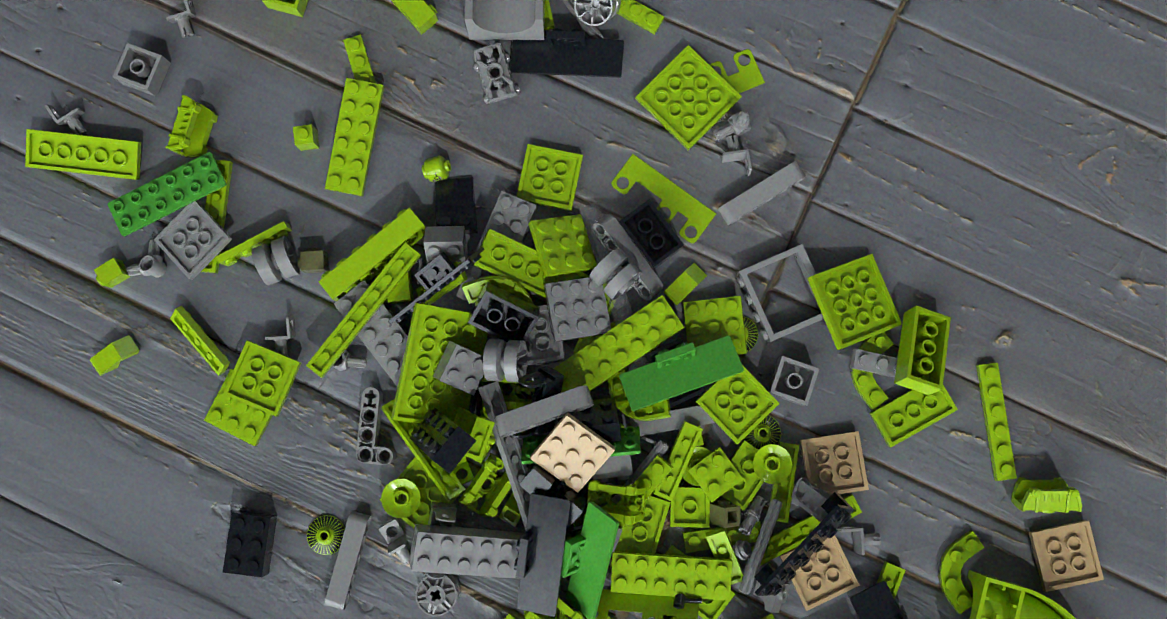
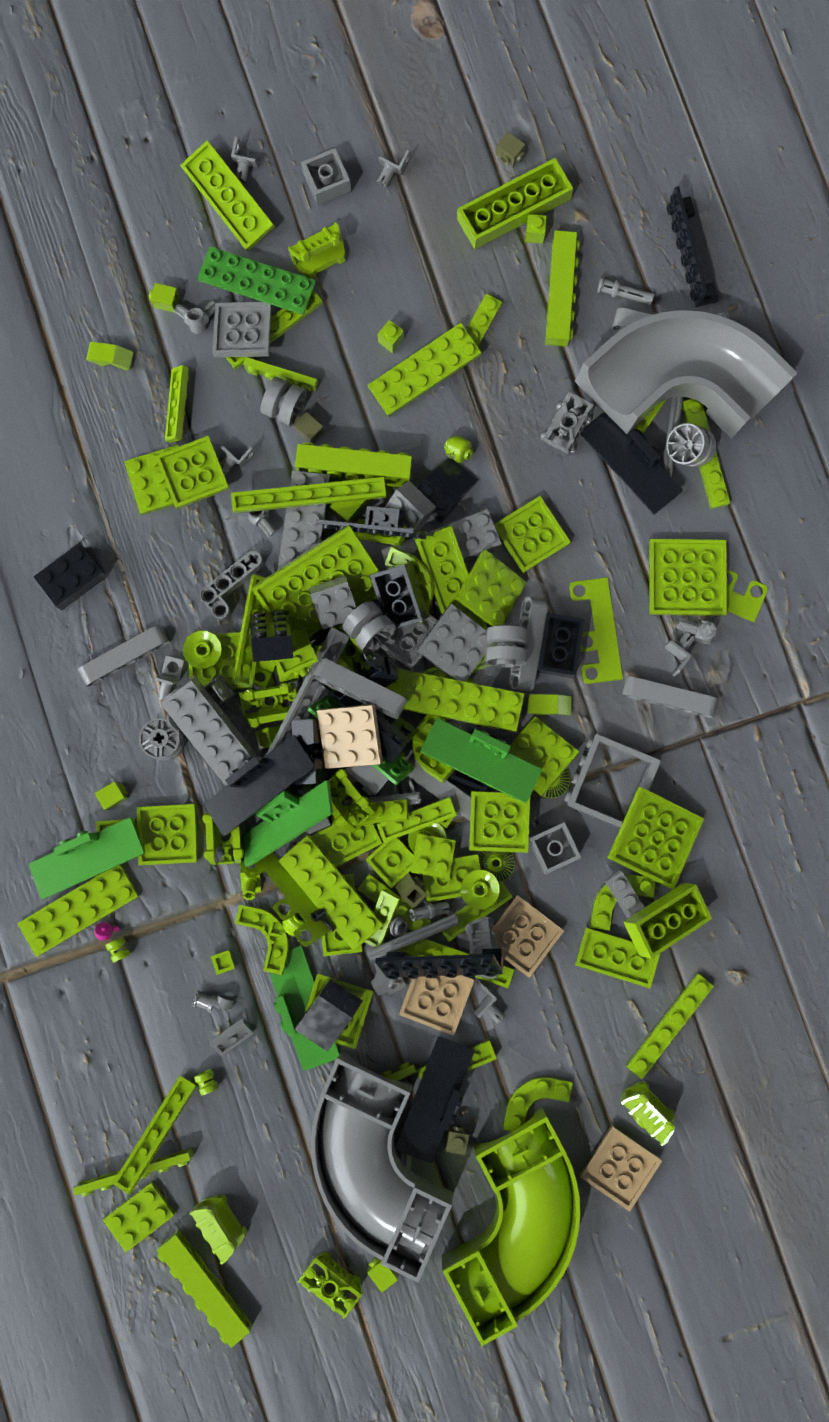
camera: 40 degrees right, 0 degrees up
dish [307,515,345,555] -> none

